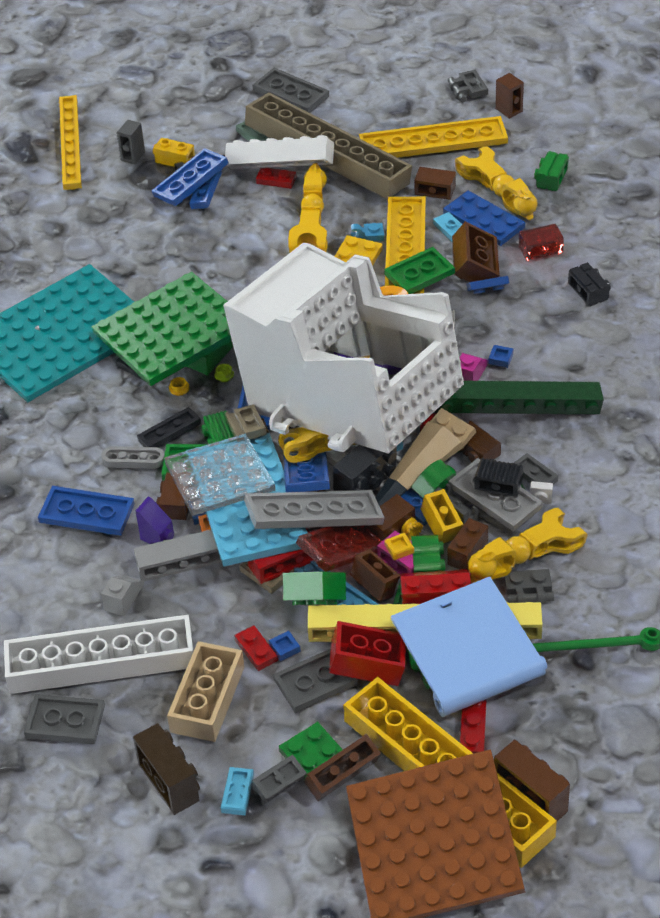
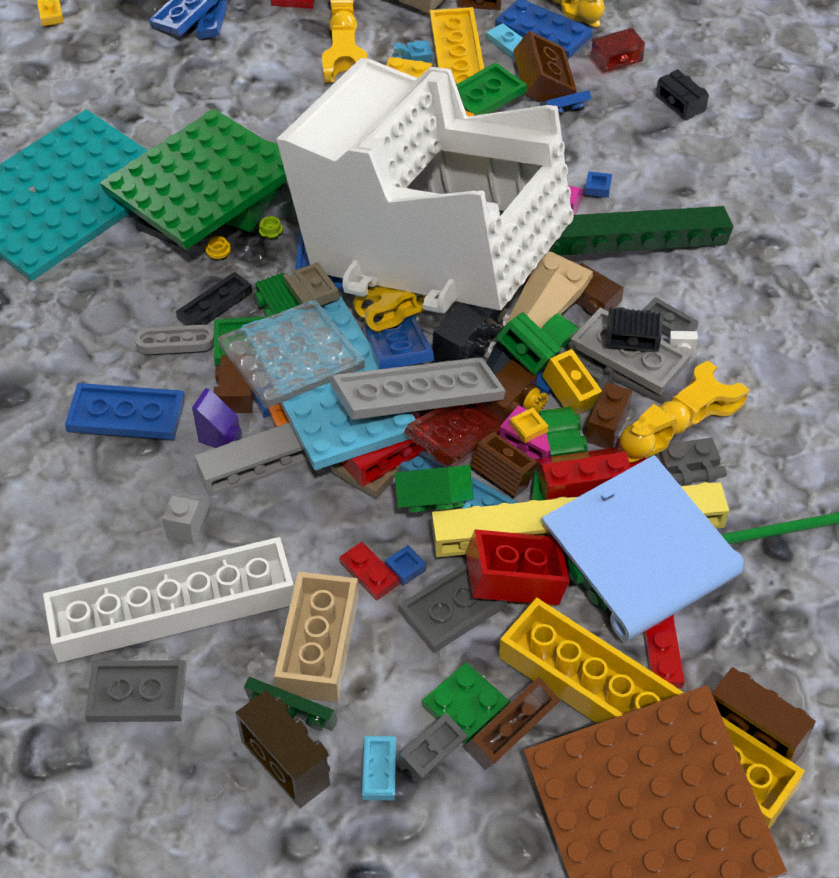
camera: 10 degrees left, 5 degrees up
none -> dark green plate [243,677,338,731]
none -> green brick [495,312,561,376]

